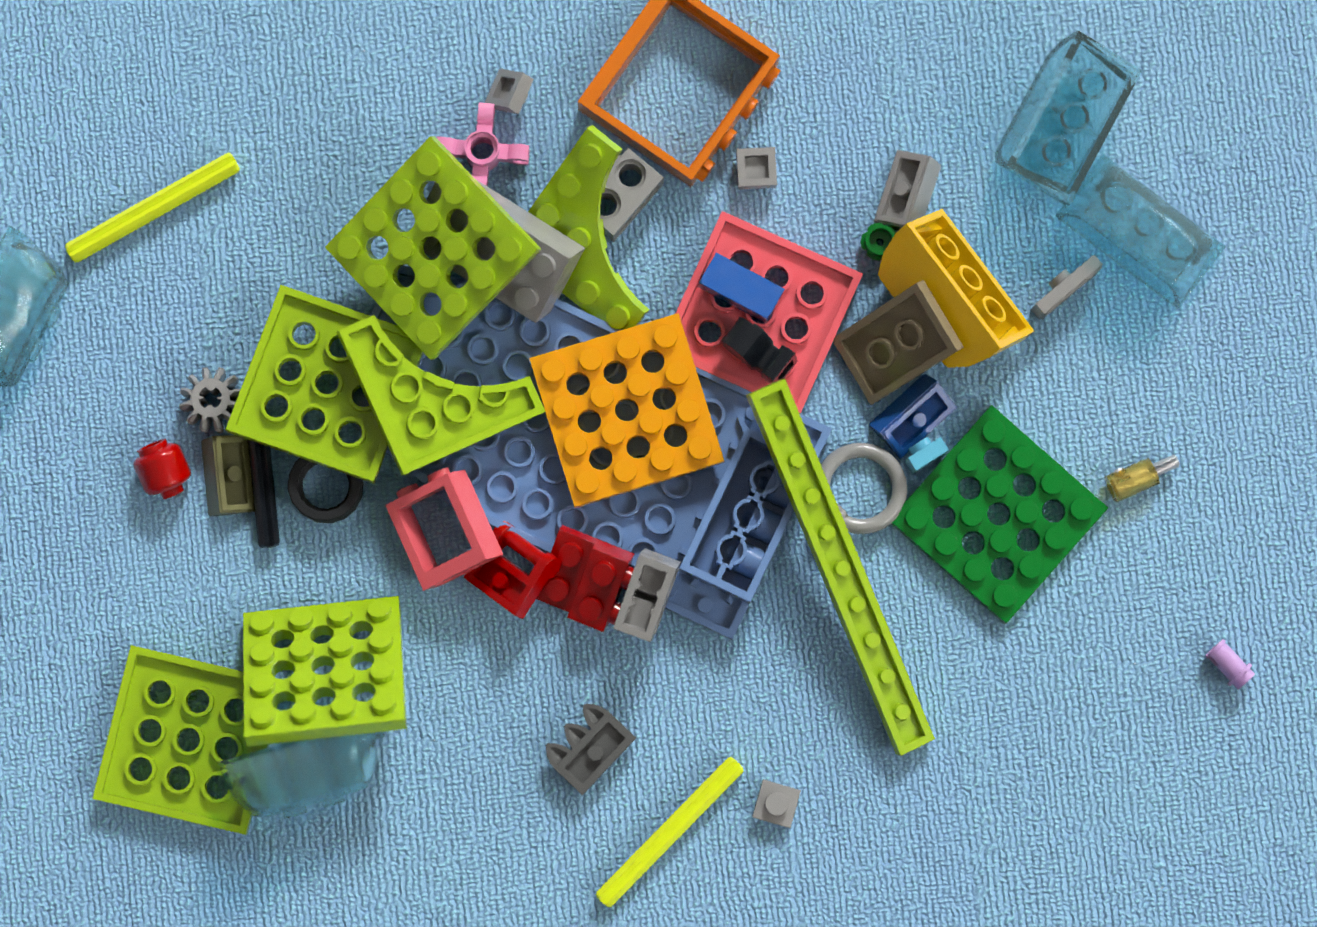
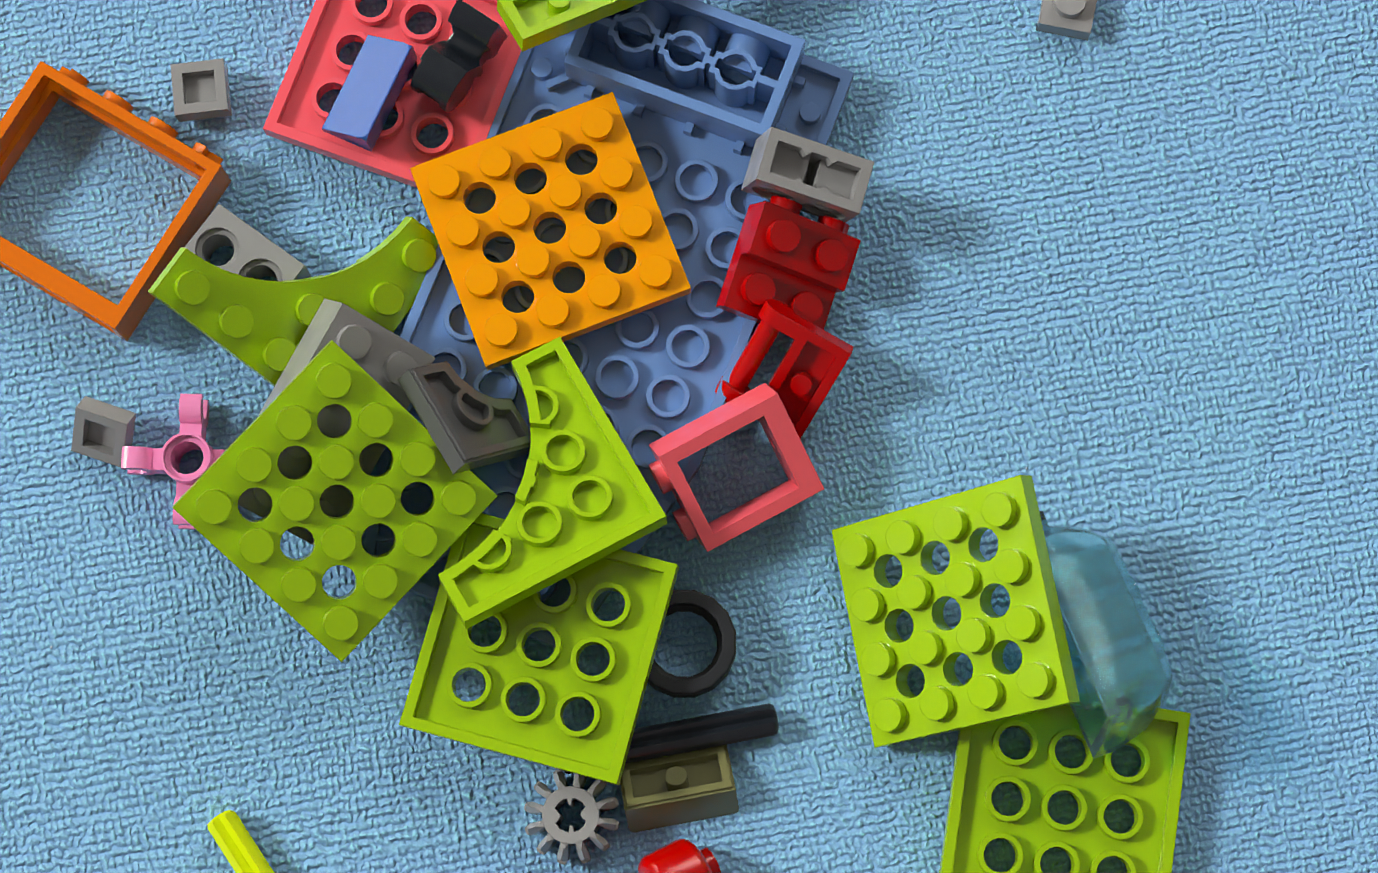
camera: 85 degrees left, 5 degrees down
dark grey plate [546,704,636,795] -> none
neon yellow axle [596,757,744,908] -> none
none -> dark grey tile [398,361,531,474]

